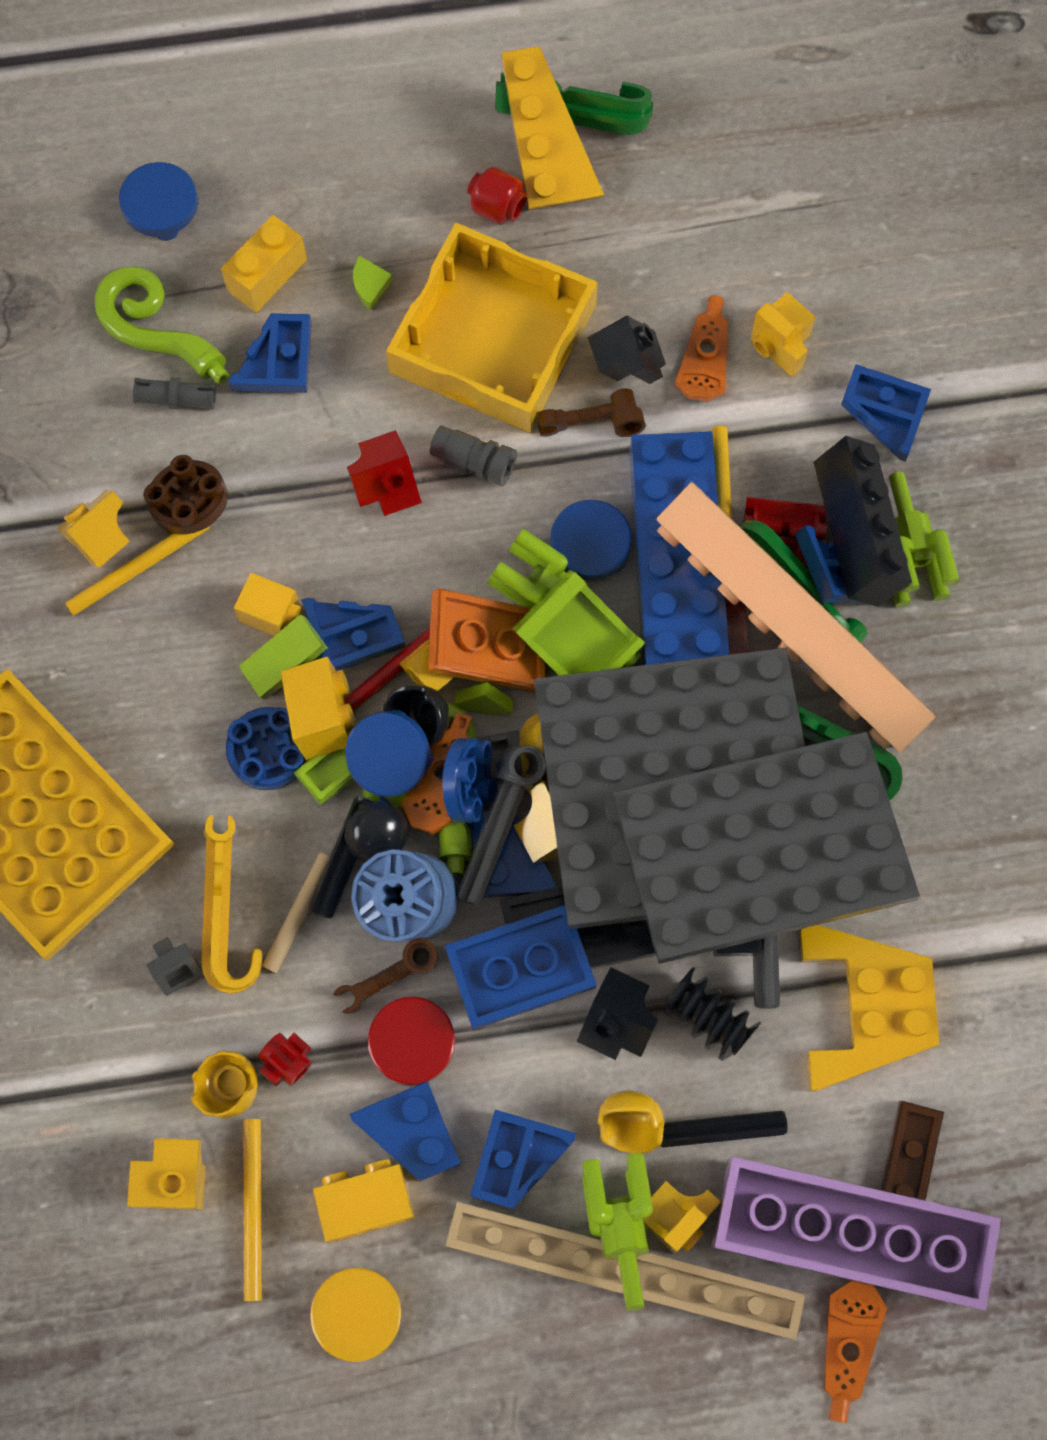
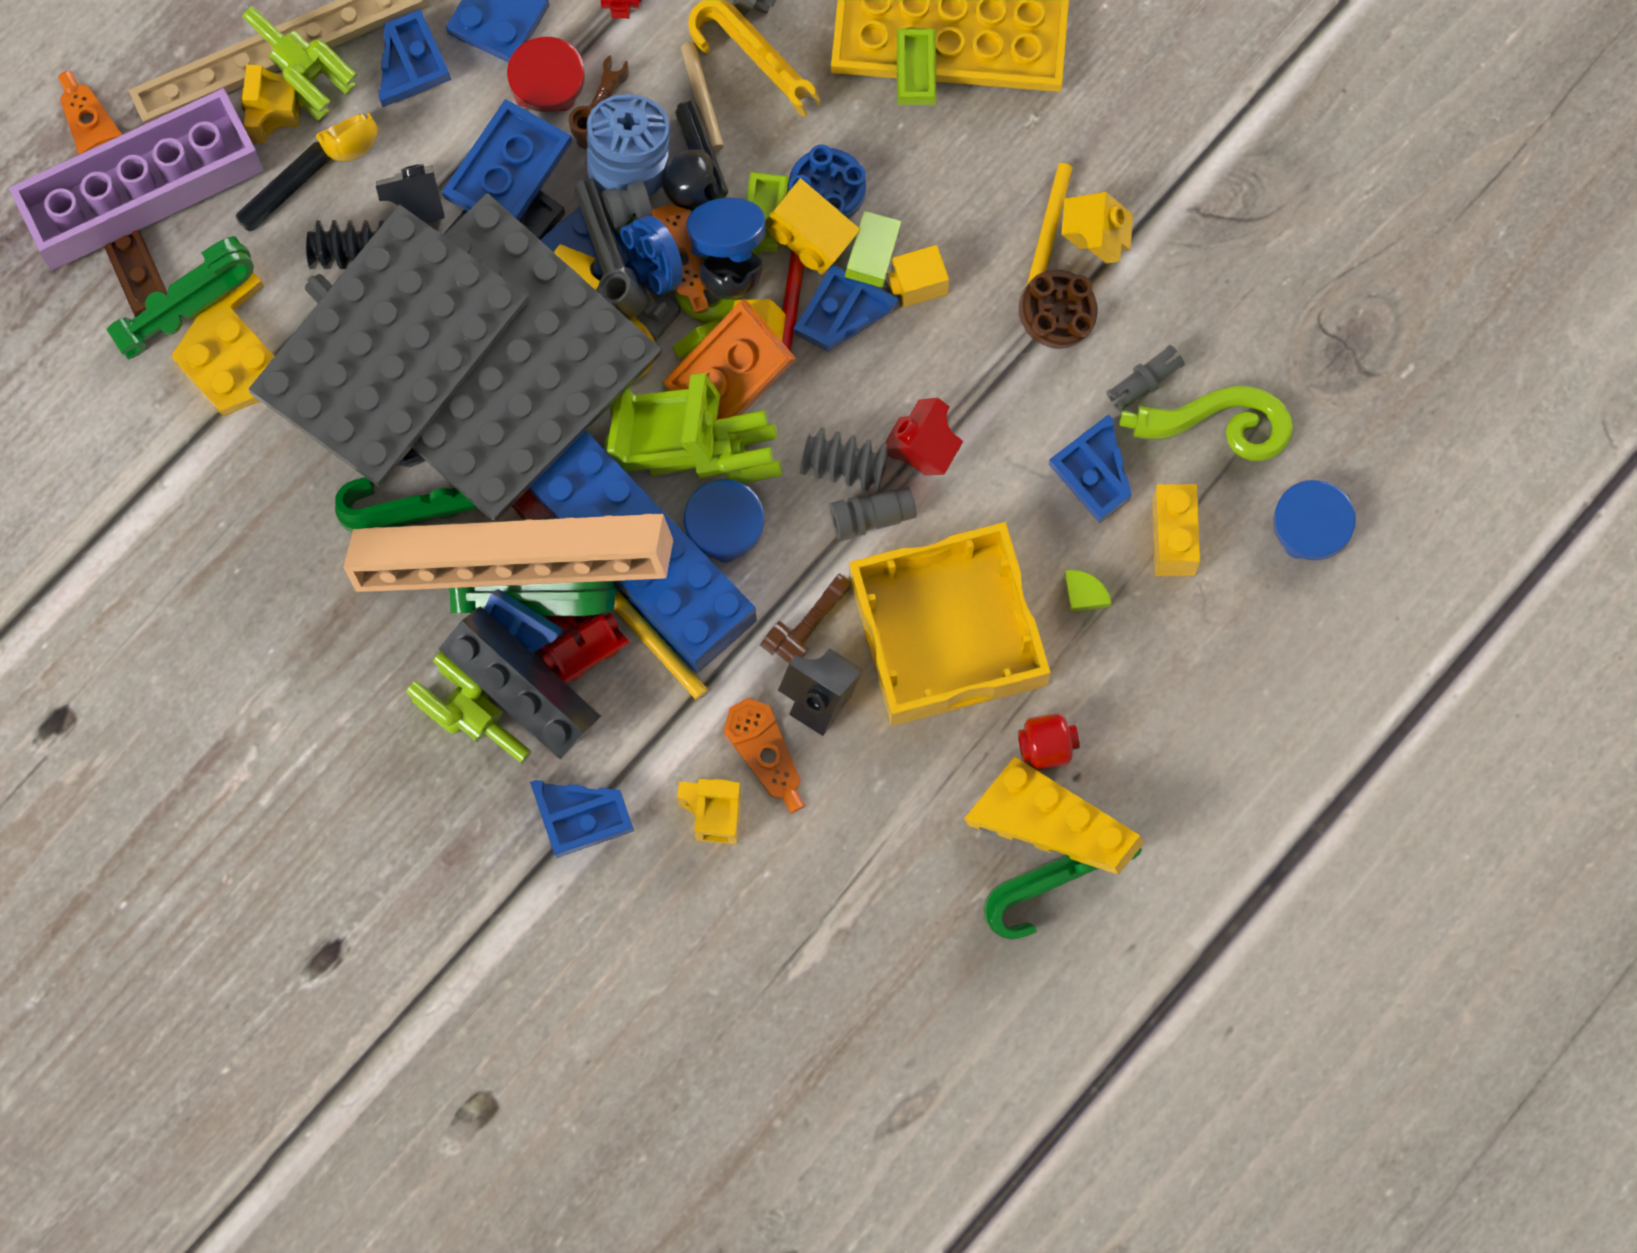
camera: 140 degrees right, 0 degrees up
none -> green piece [106,236,254,360]
none -> dark grey wheel [603,180,653,229]
none -> dark grey piece [800,427,888,493]
none -> lime tile [897,29,936,105]

